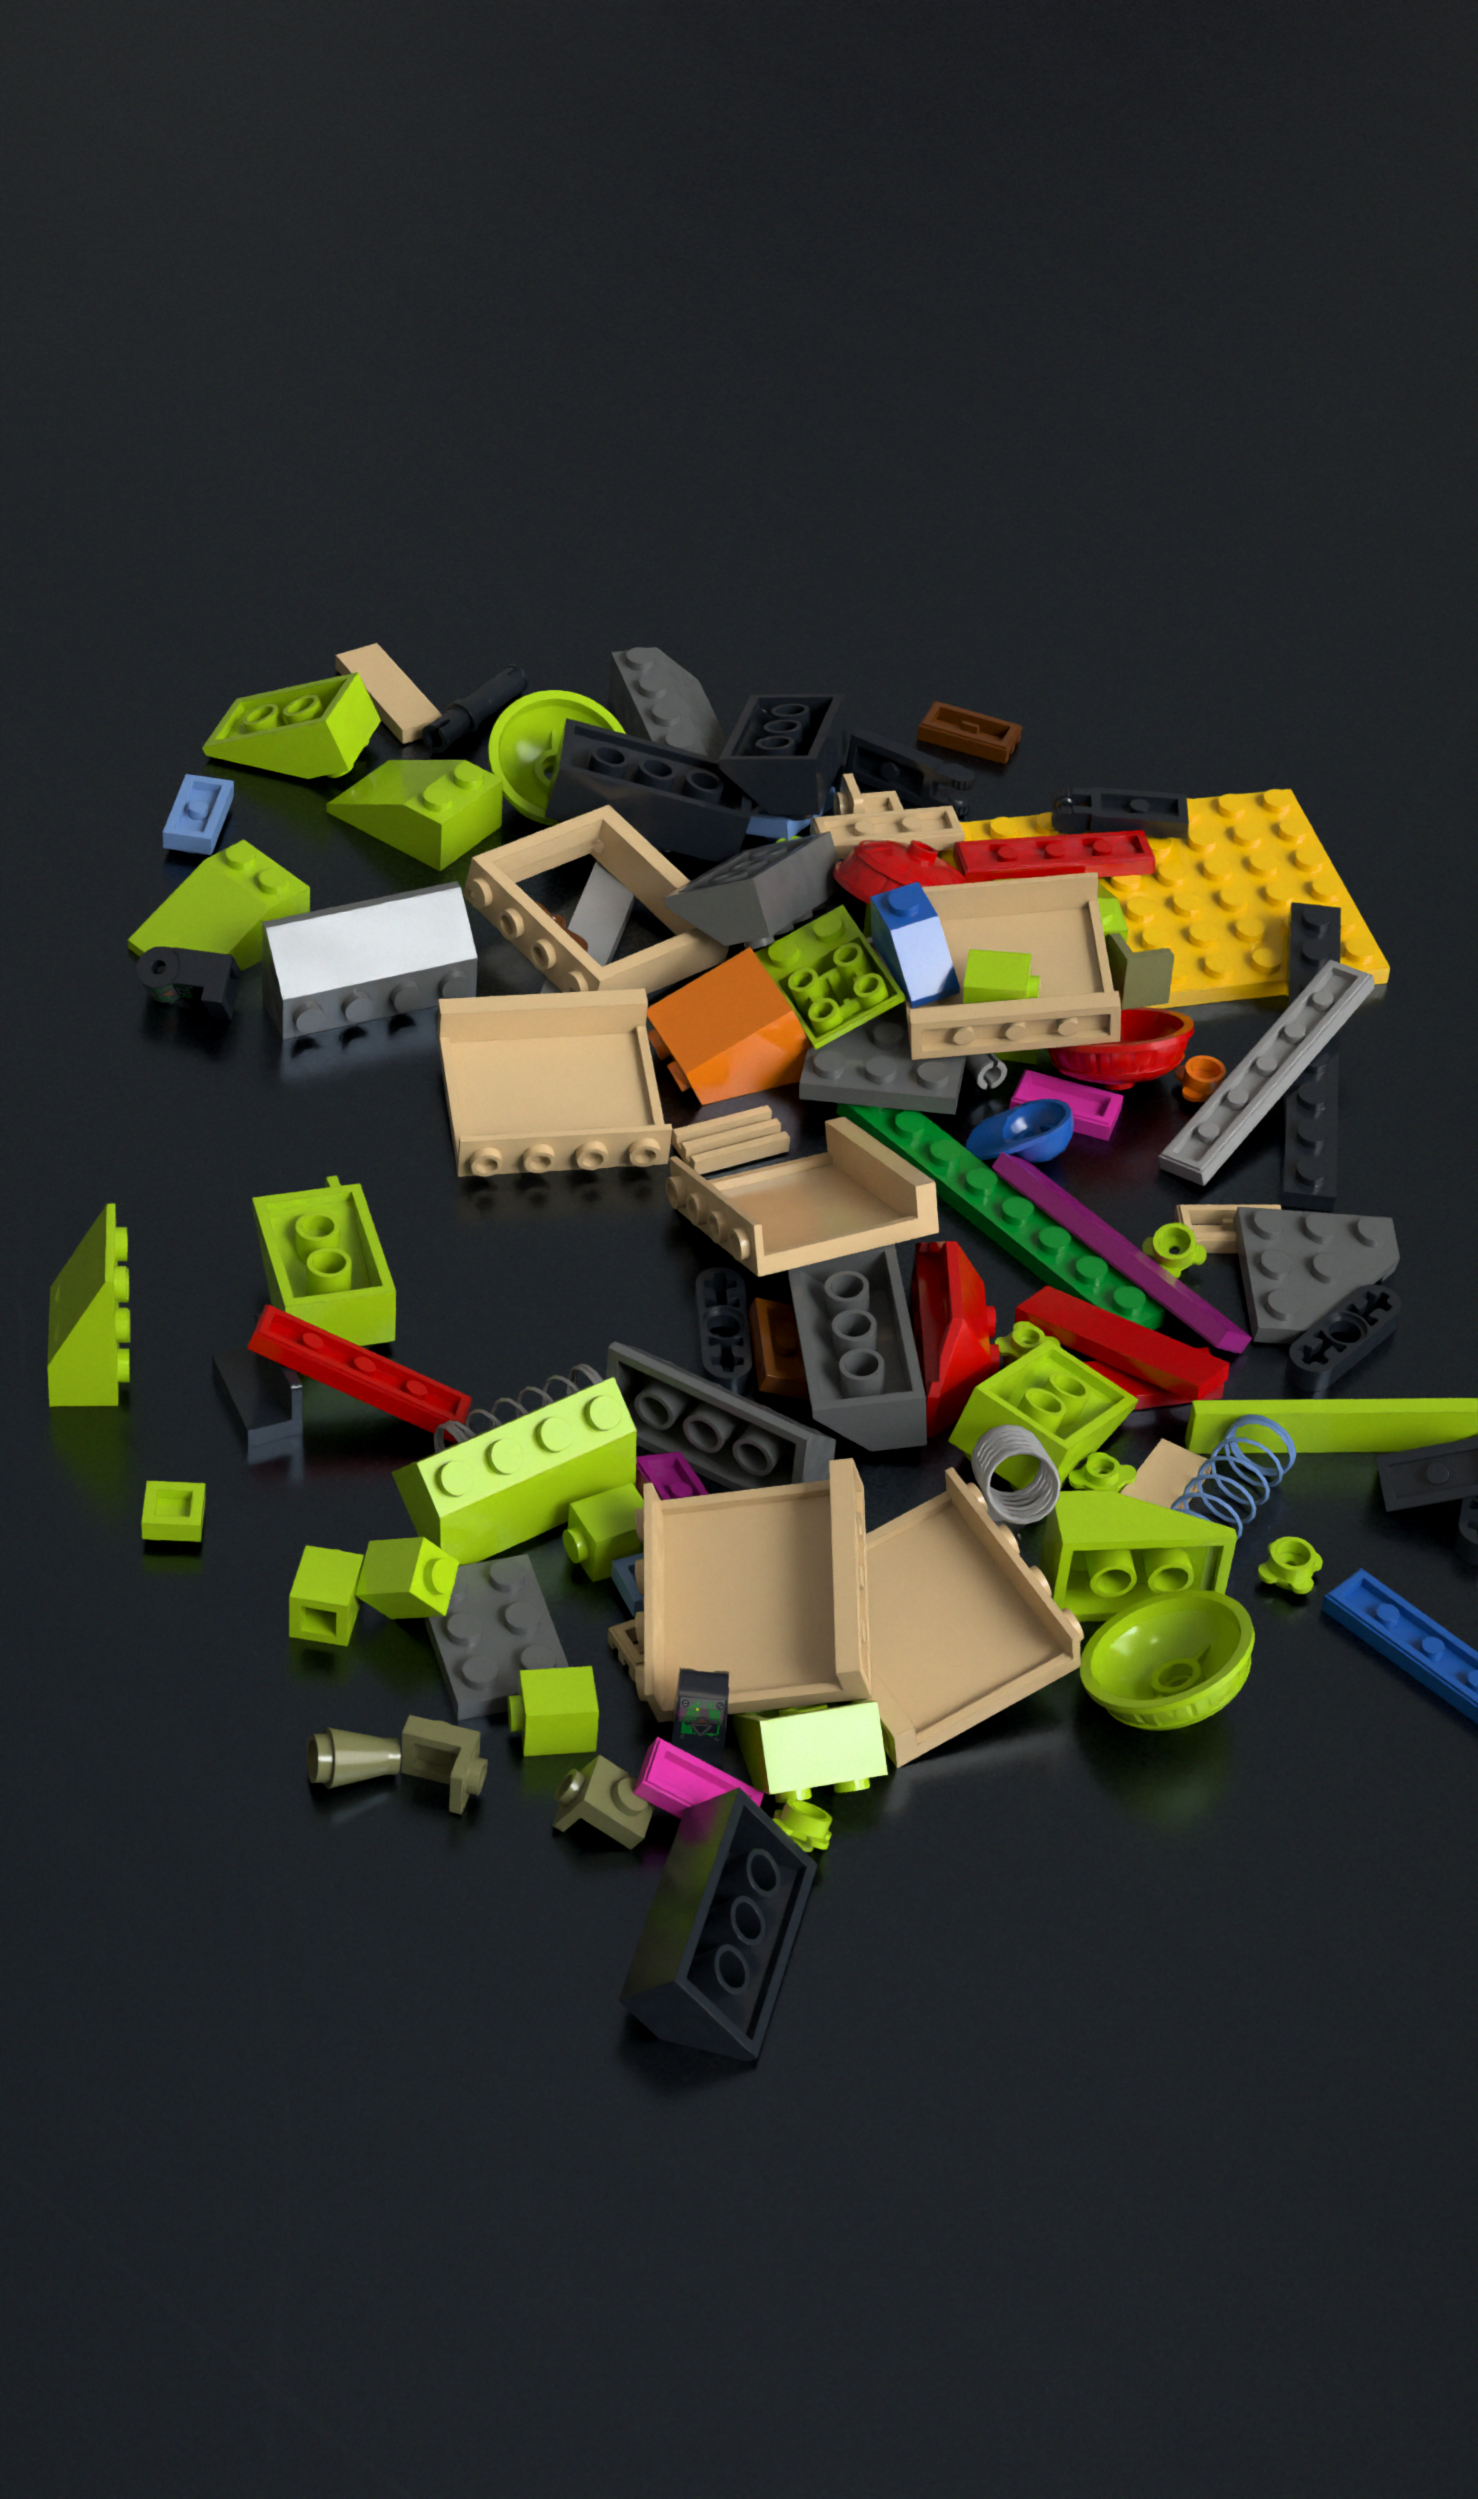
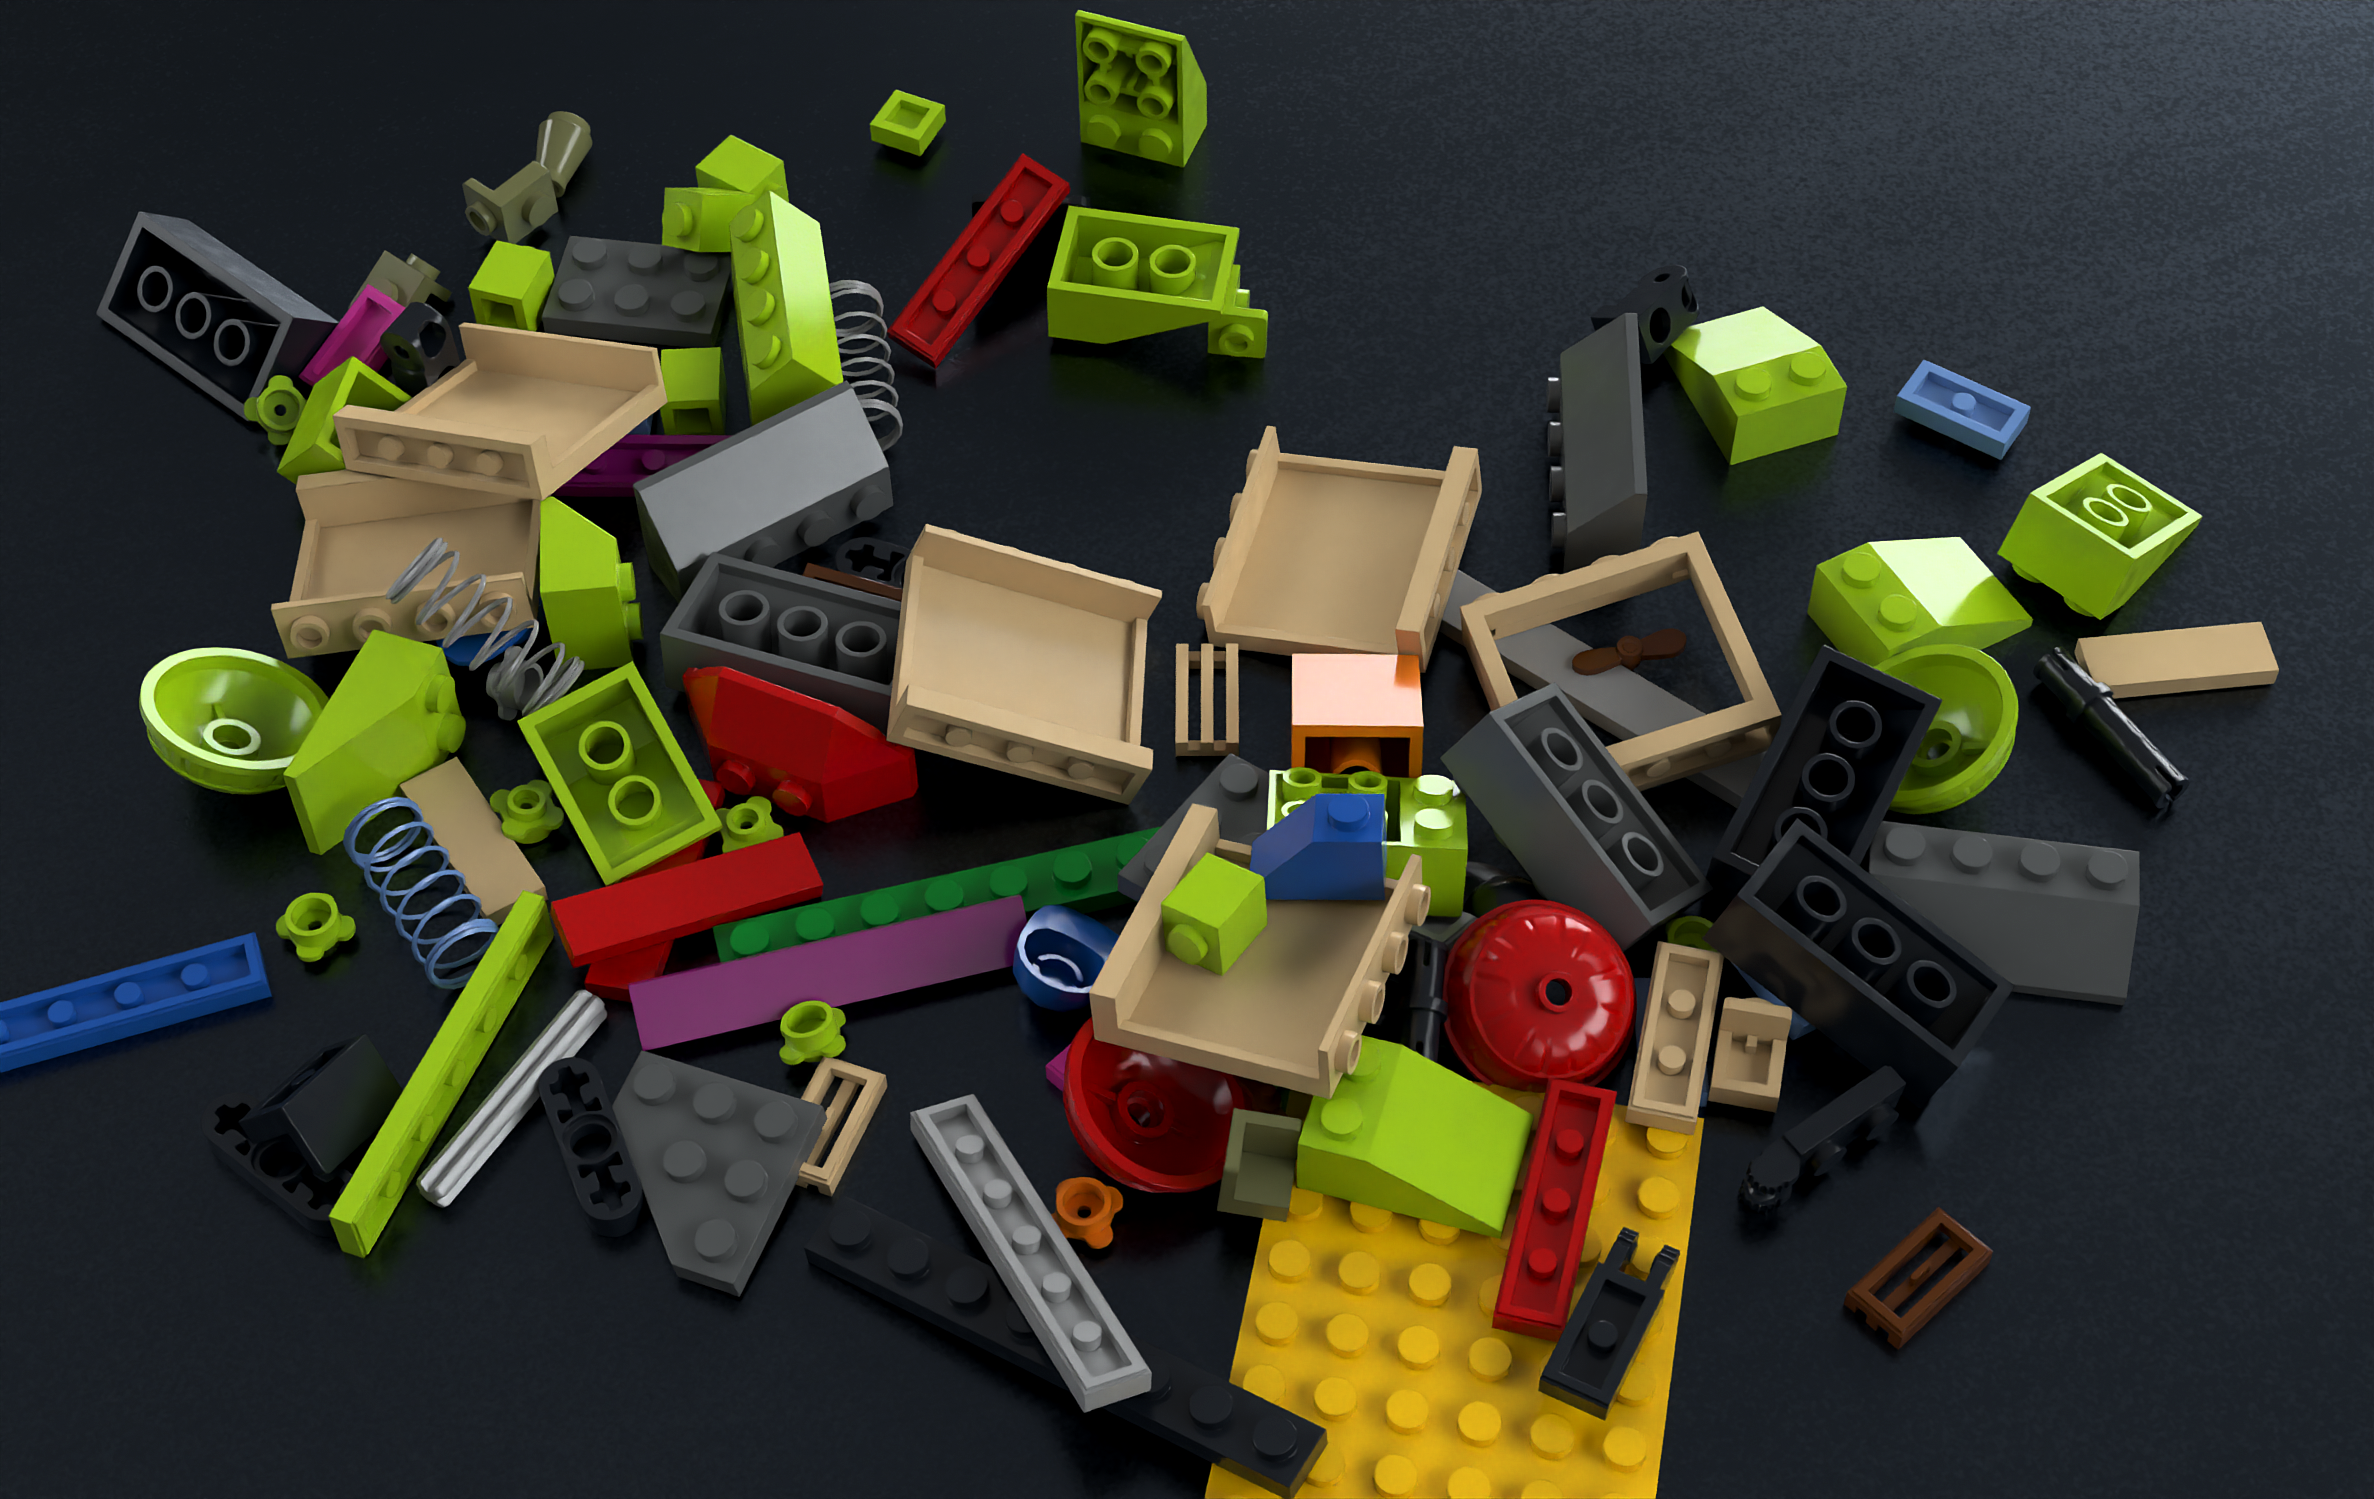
camera: 120 degrees right, 10 degrees up
none -> light grey axle [416,989,607,1208]
none -> lime slope [540,496,644,670]

